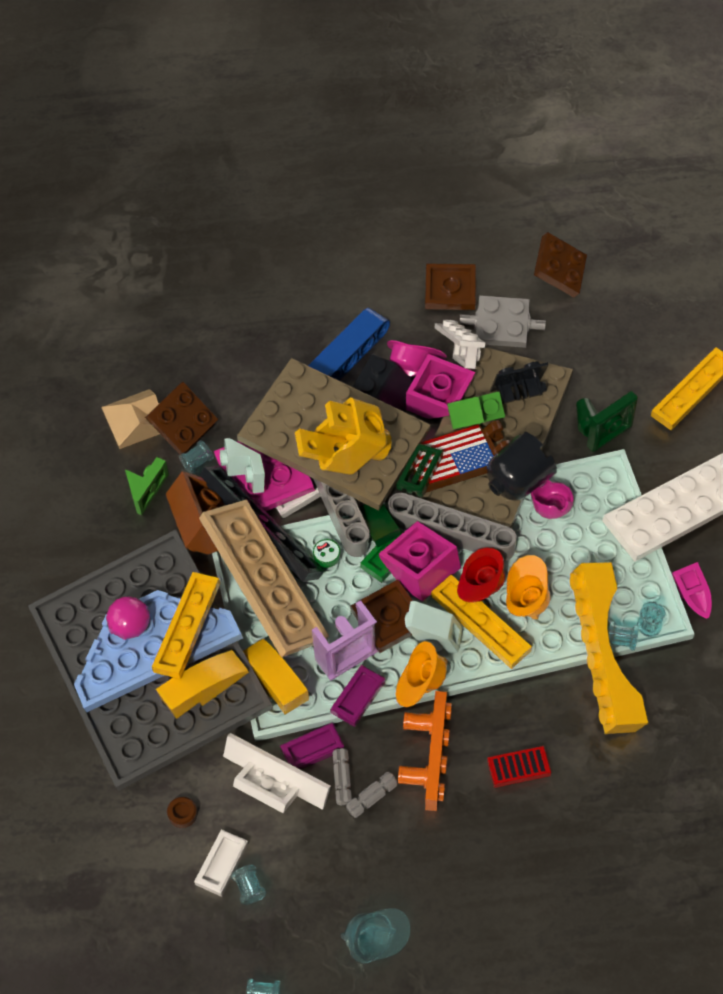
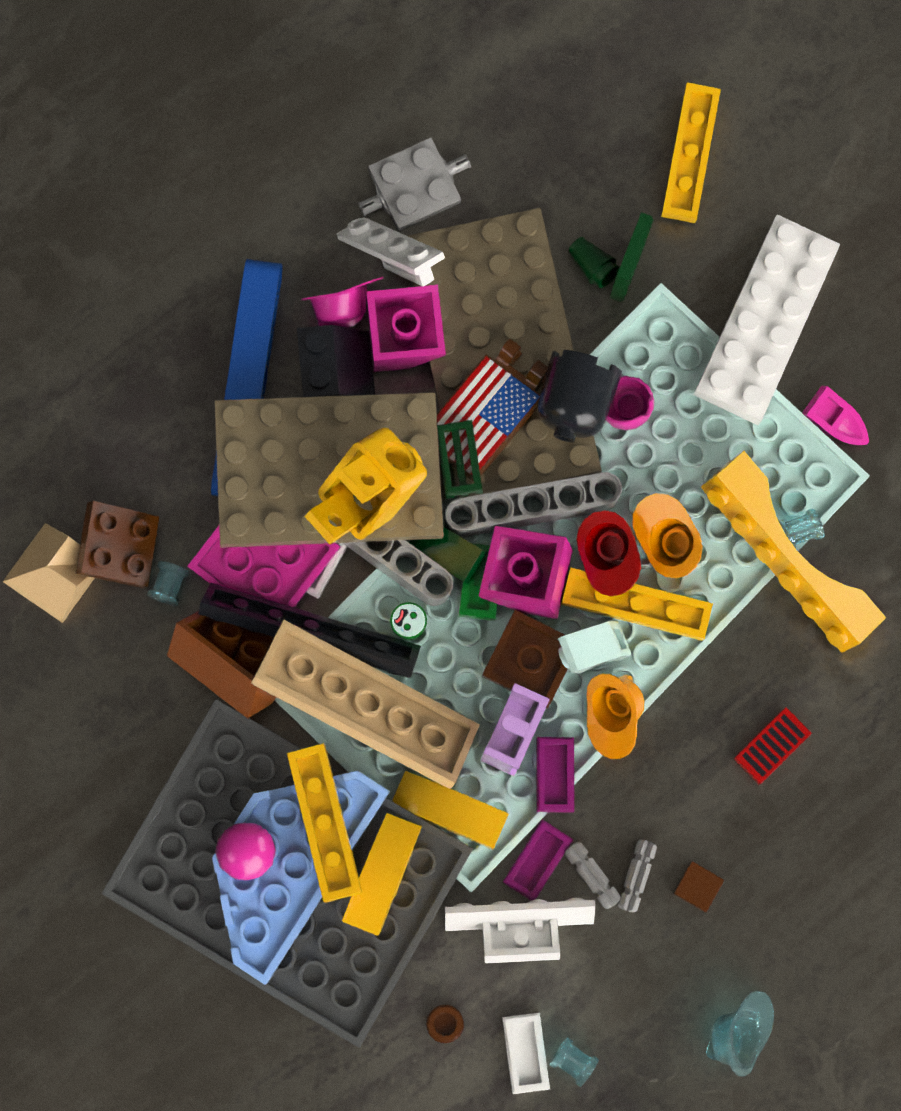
camera: 40 degrees left, 20 degrees up
bright green slope [125,457,169,515] -> none
light aqua slope [220,438,265,493] -> none
orange plate [398,691,452,811] -> none
reddish brown plate [425,263,476,310] -> none
bright green slope [447,392,505,429] -> none
black hinge [490,361,548,404] -> none
reddish brown plate [534,232,587,298] -> none
clear light blue bush [637,602,666,637] -> none
none -> reddish brown tile [673,861,724,913]

